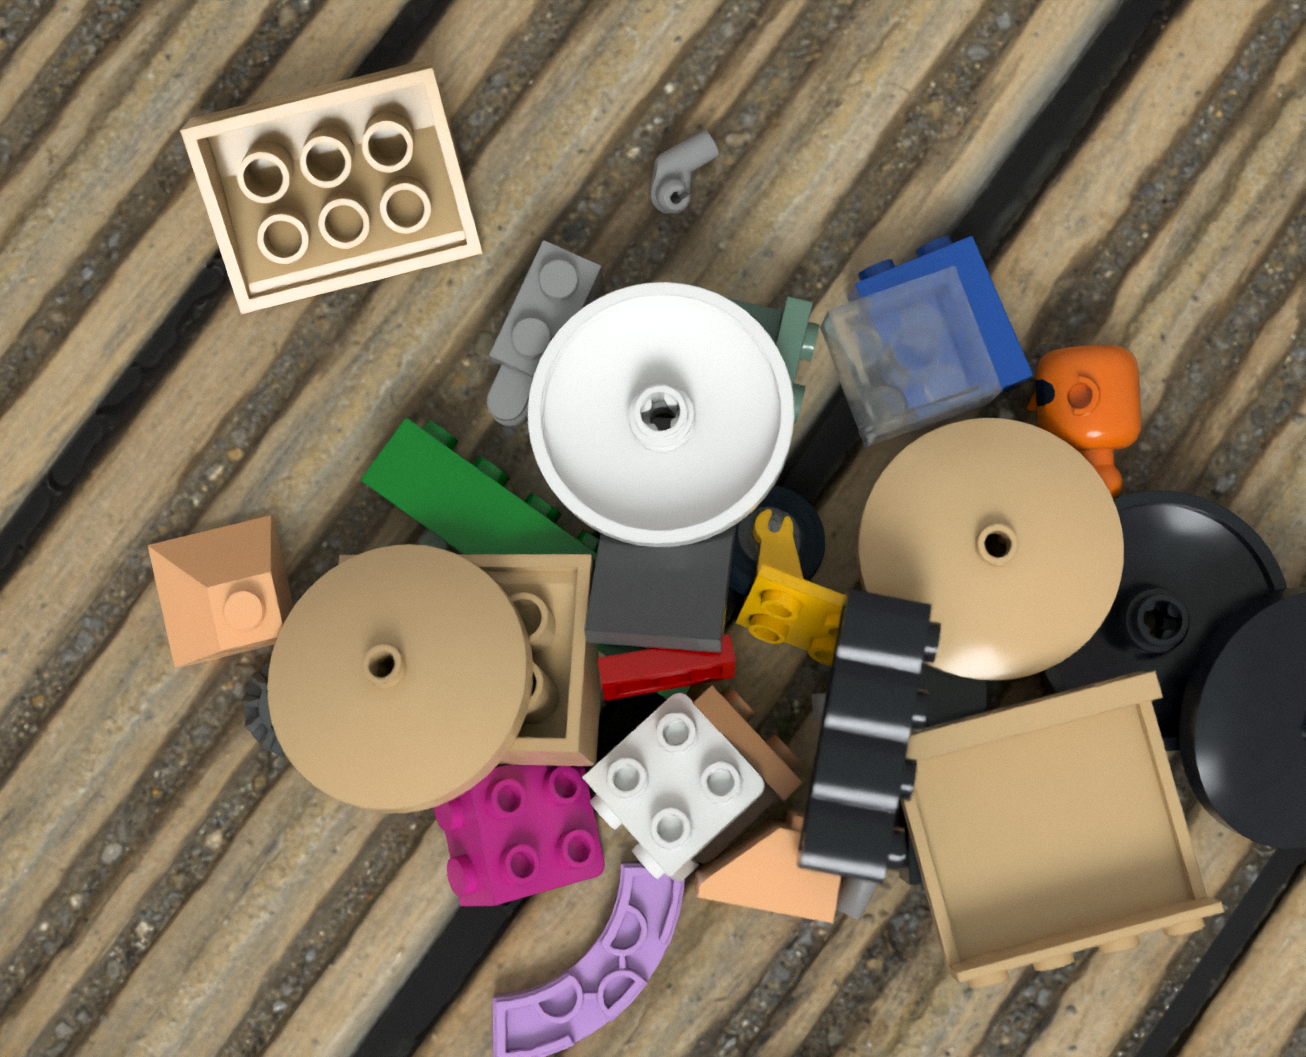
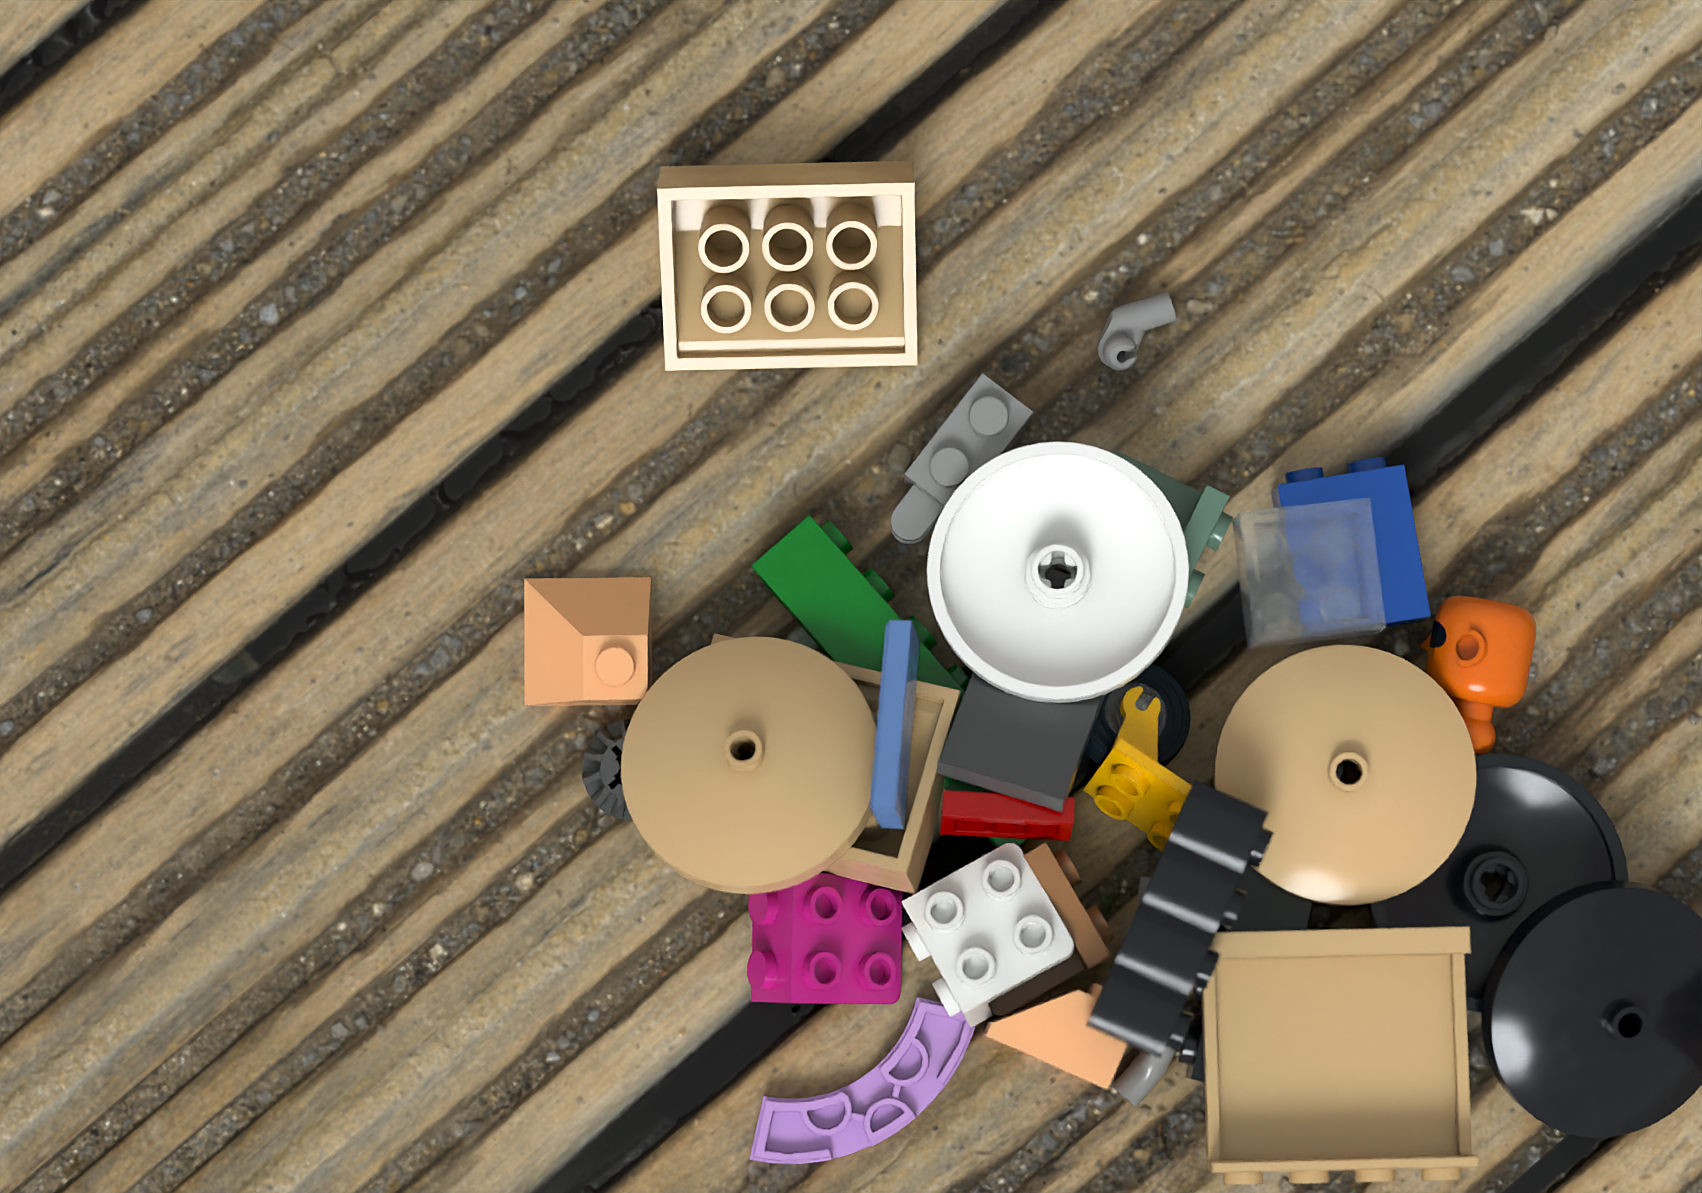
camera: 20 degrees right, 0 degrees up
none -> medium blue tile [870,620,920,829]

